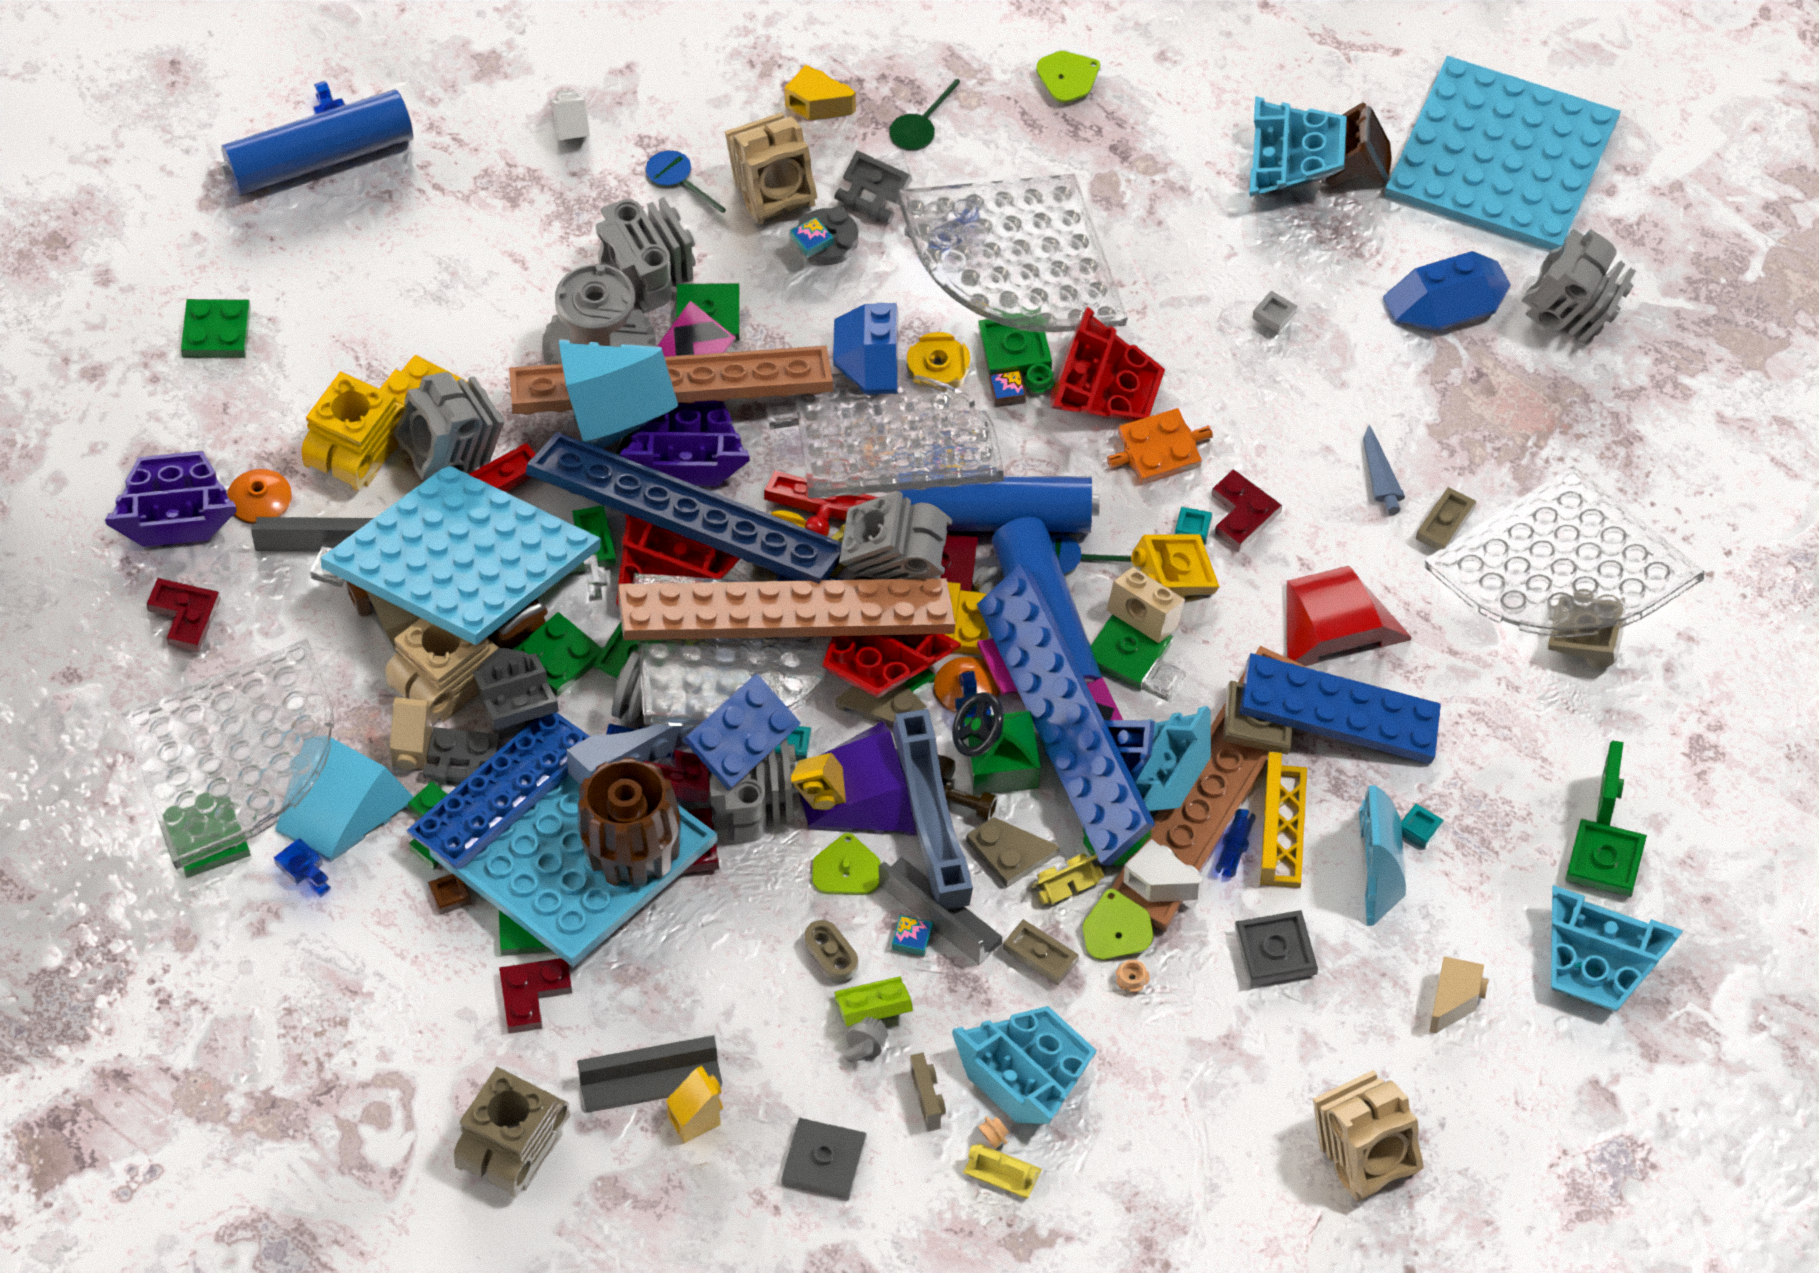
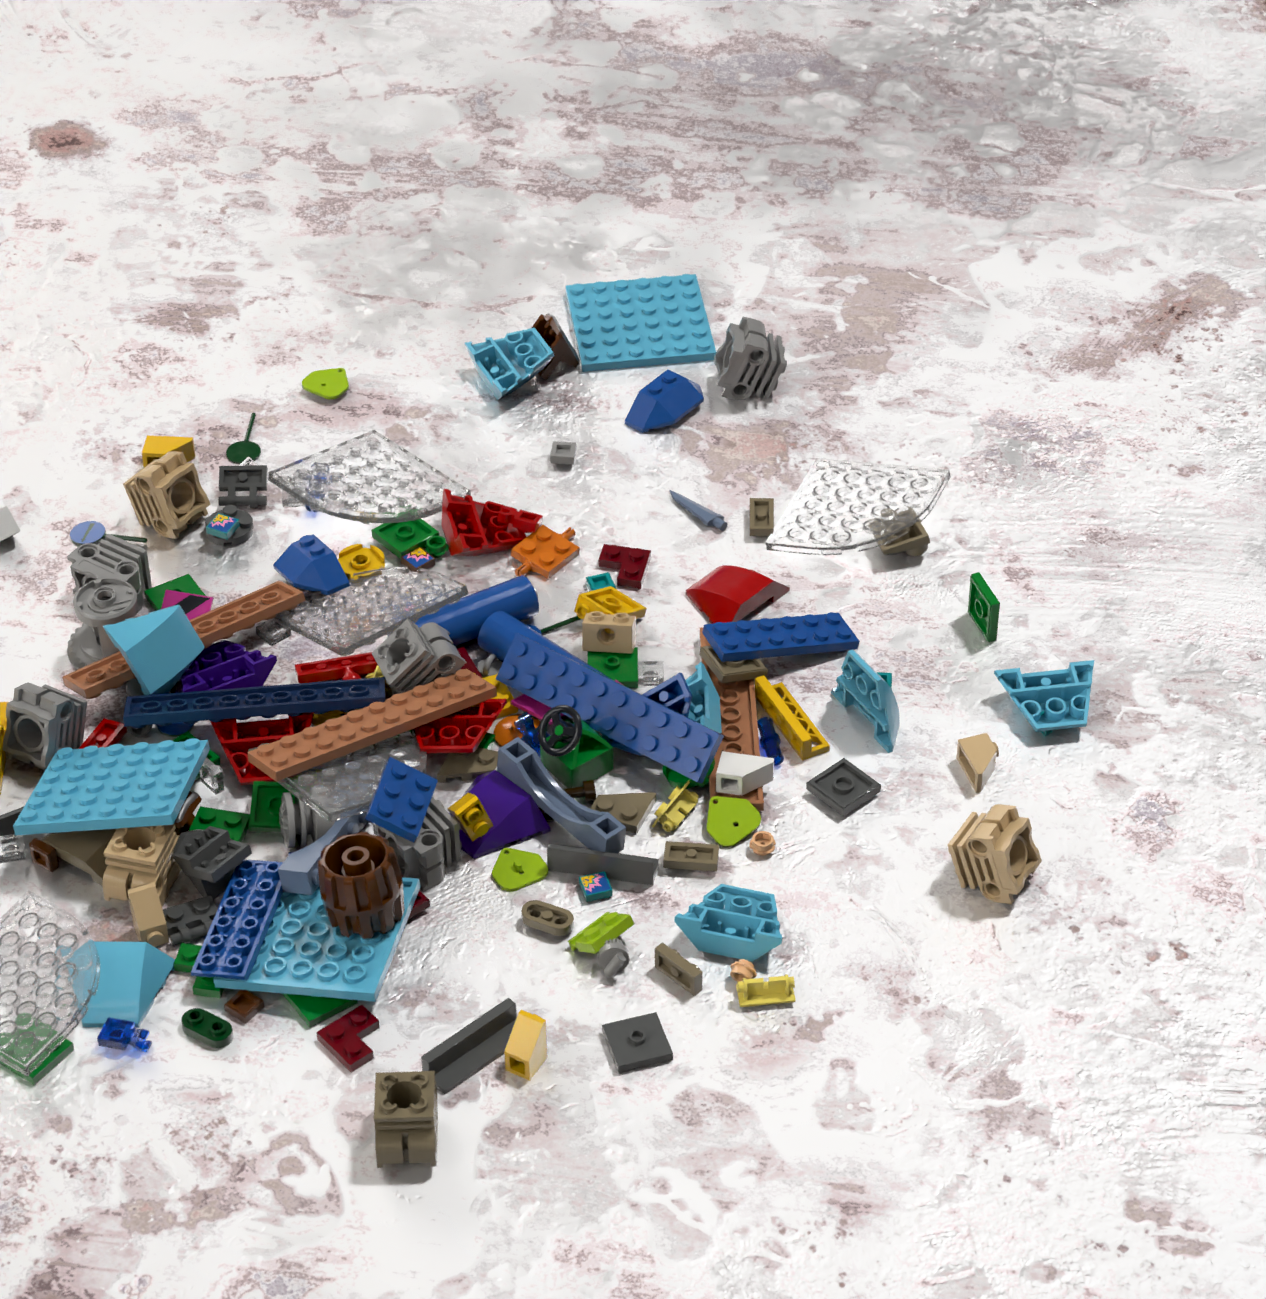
camera: 30 degrees left, 15 degrees down
green plate [1565,818,1647,897] -> none
none -> dark green plate [181,1008,233,1048]
none -> red plate [497,507,543,533]

